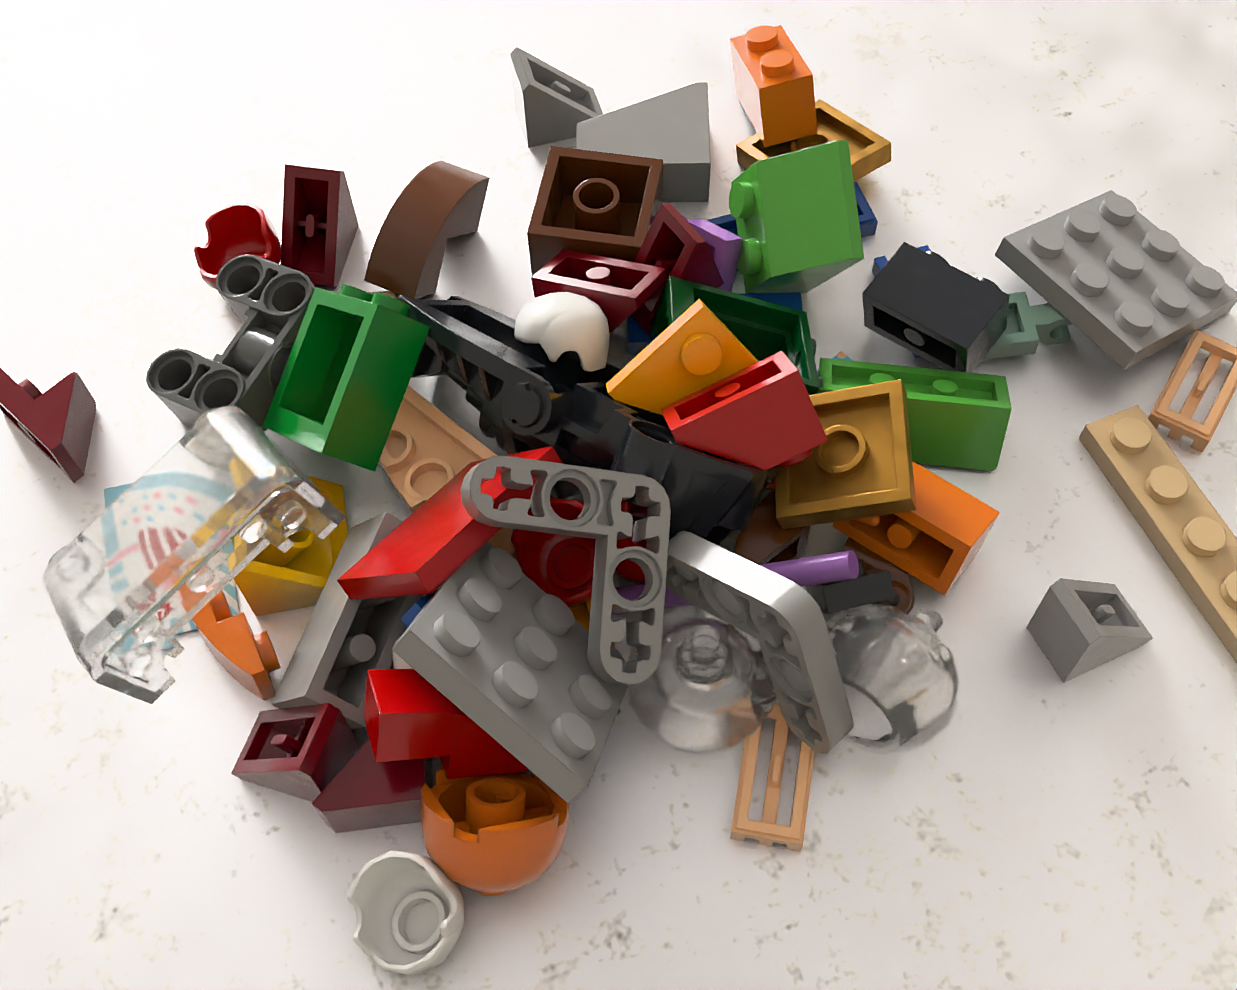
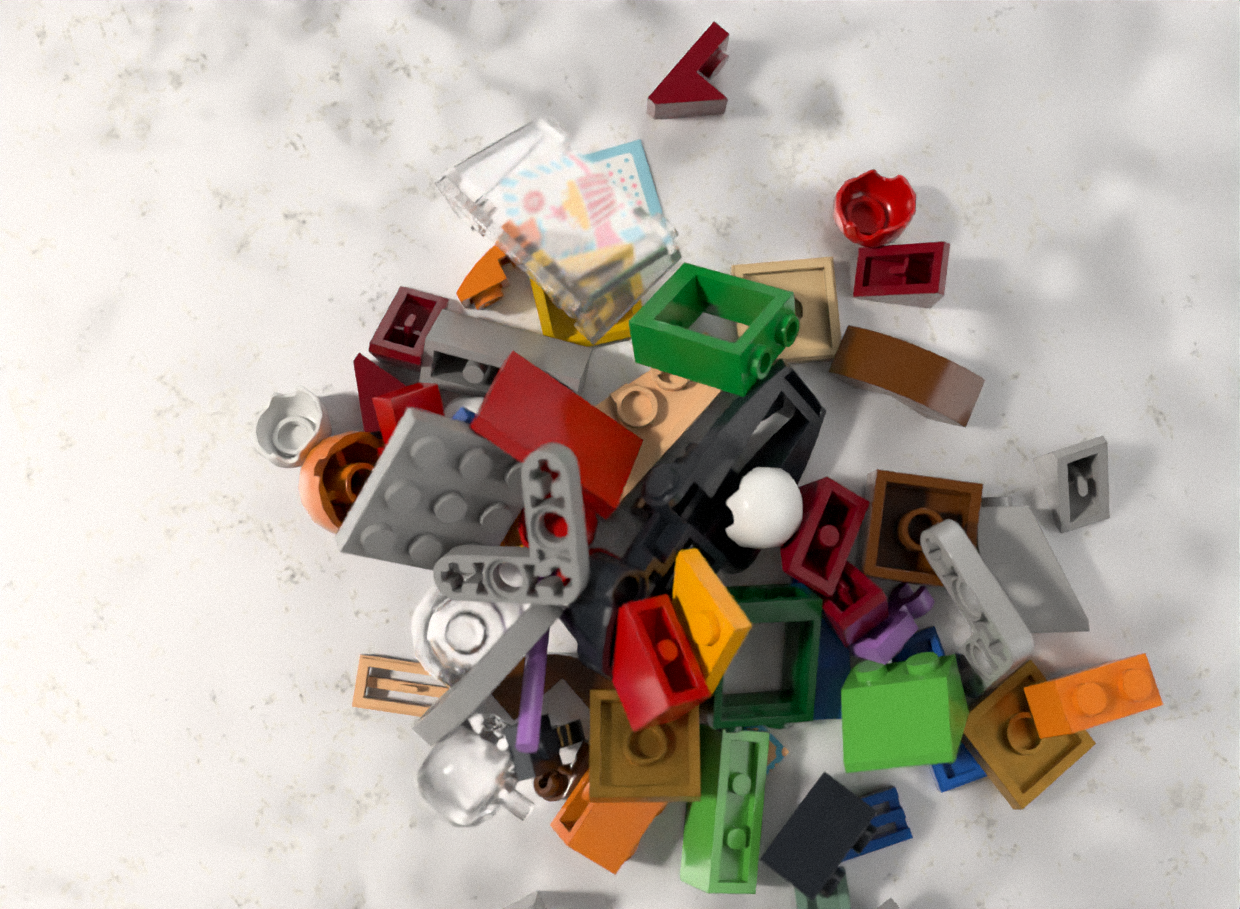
camera: 85 degrees right, 25 degrees up
dark grey beam [146,254,315,446] -> none
none -> light grey beam [920,519,1035,698]

